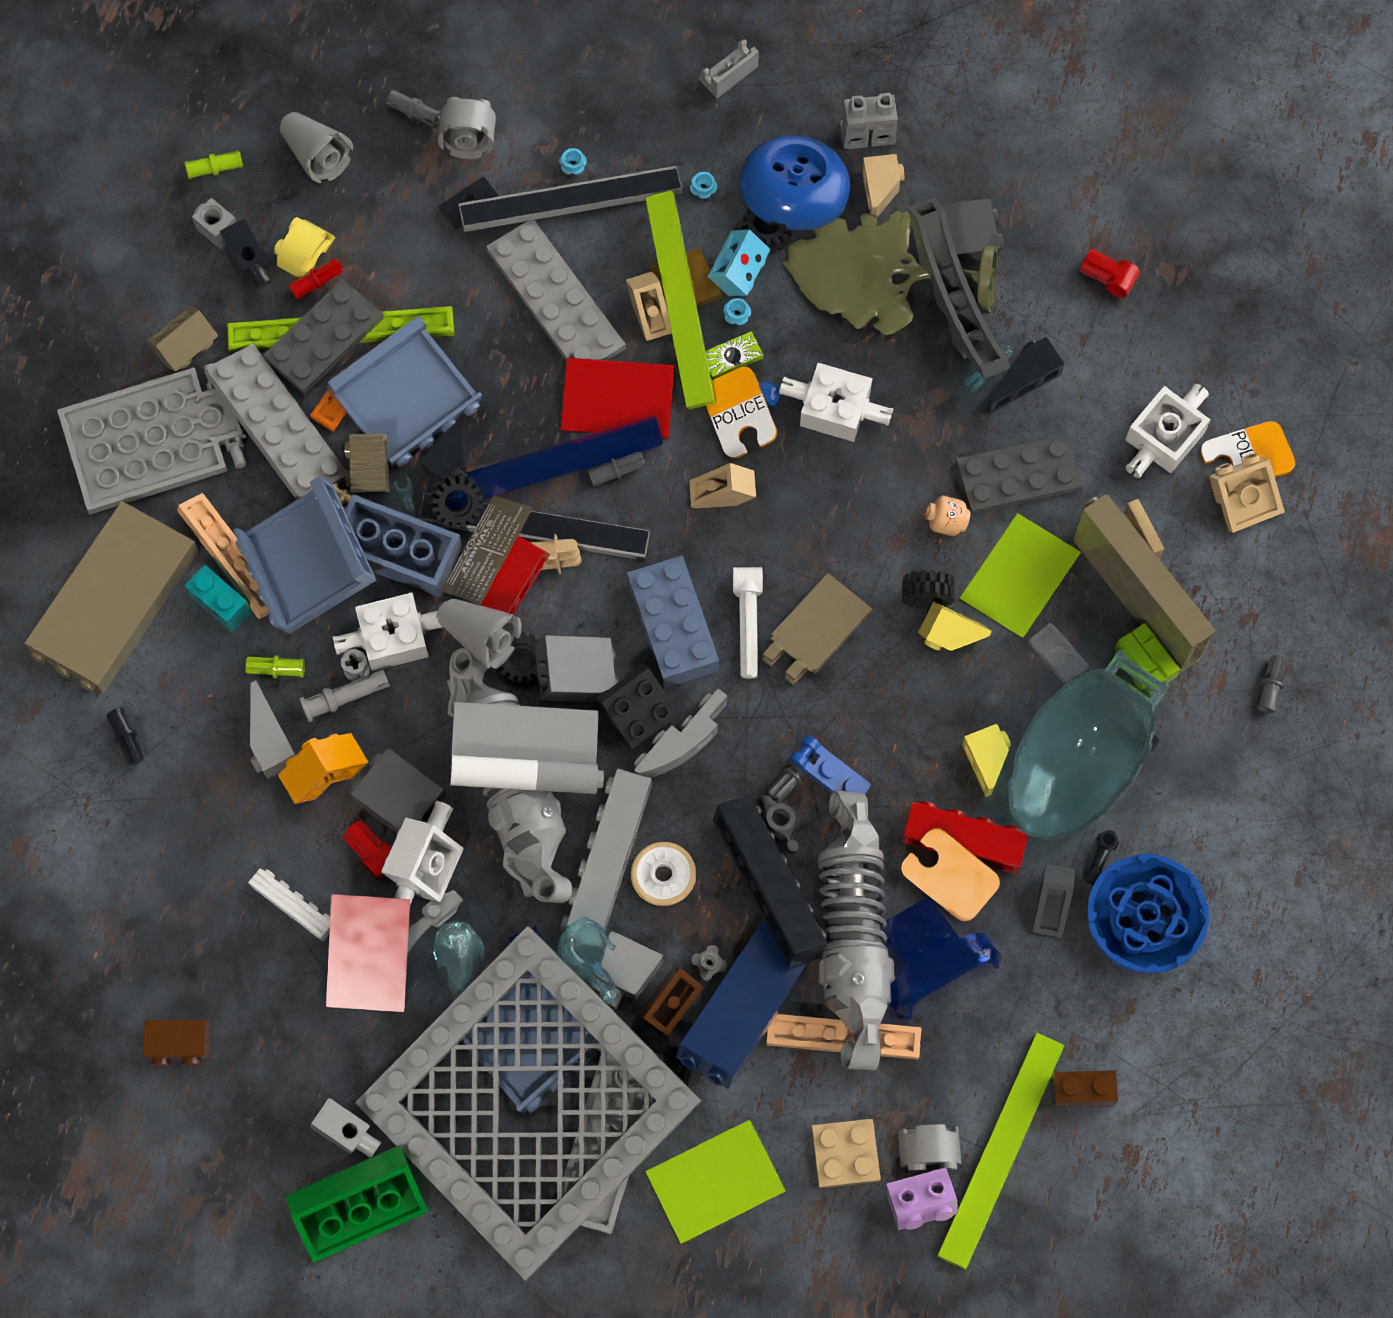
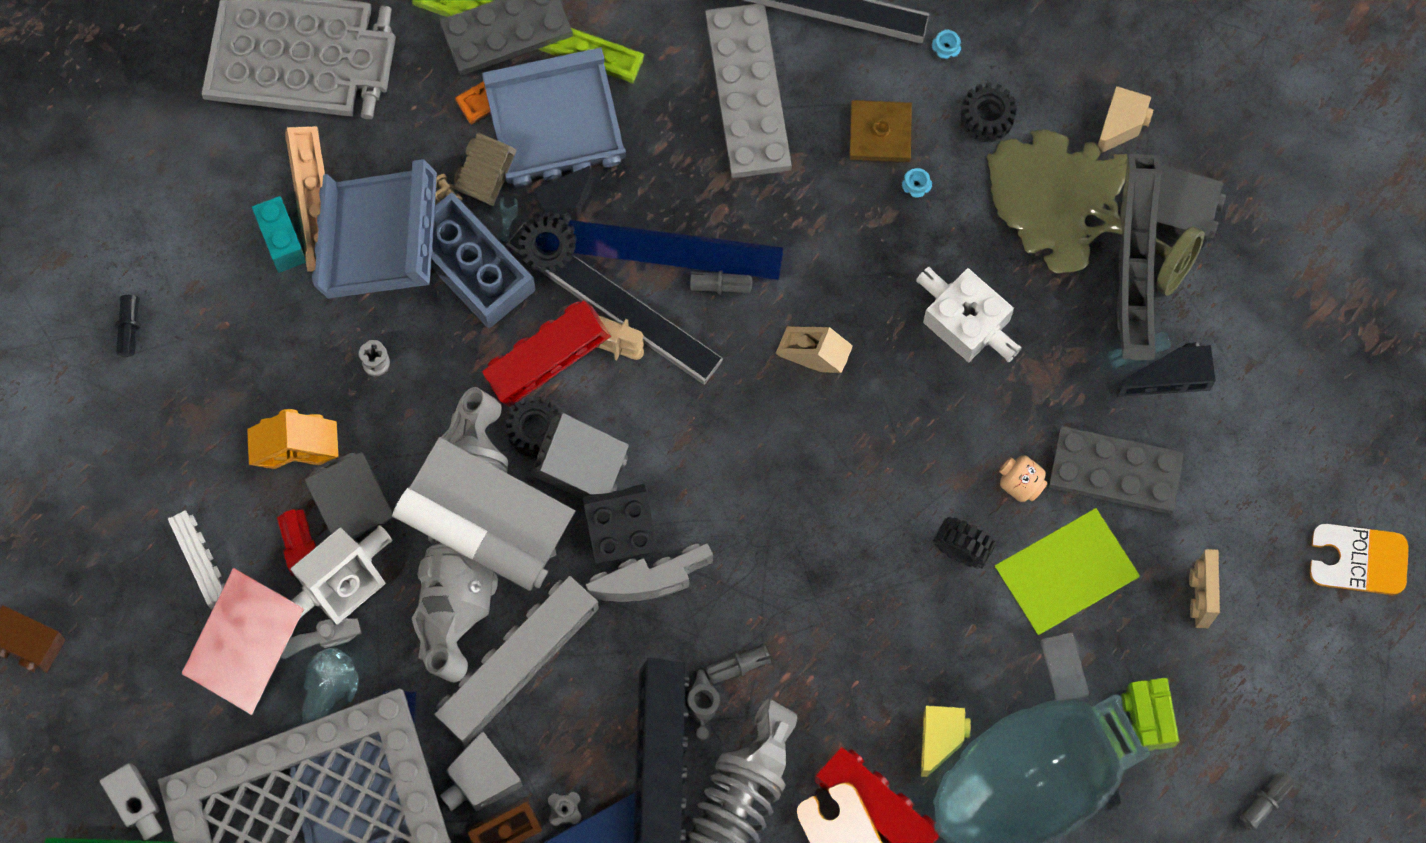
camera: 25 degrees right, 0 degrees up
dark tan brick [25,501,199,694] -> none
light grey plate [205,344,346,500] -> none
lime axle [245,655,305,678] -> none
light grey slope [249,680,295,779] -> none
light grey pin [299,669,390,722] -> none
white brick [332,593,442,671] -> none
light grey cone [437,599,522,669] -> none
dark tan sticker [442,495,533,605] -> none
clear light blue piece [557,917,620,1005] -> none
red sticker [561,358,674,438] -> none
tan slope [626,272,672,341] -> none
sand blue brick [627,555,719,689] -> none
white wheel [631,842,696,906] -> none
lime tile [645,190,716,410] -> none
tile [706,331,764,380] -> none
piece [706,366,777,459] -> none
medium azure brick [708,230,771,296] -> none
white axle [733,567,763,679] -> none
blue brick [739,135,851,230] -> none
blue tile [759,381,781,410] -> none
dark tan tile [763,573,872,686] -> none
plate [789,735,871,794] -> none
light grey hips [840,93,898,150] -> none
light yellow slope [918,602,992,651] -> none
dark tan brick [1073,494,1216,675] -> none
red piece [1080,249,1140,298] -> none
white brick [1125,384,1211,478] -> none
tan plate [1209,453,1285,533] -> none

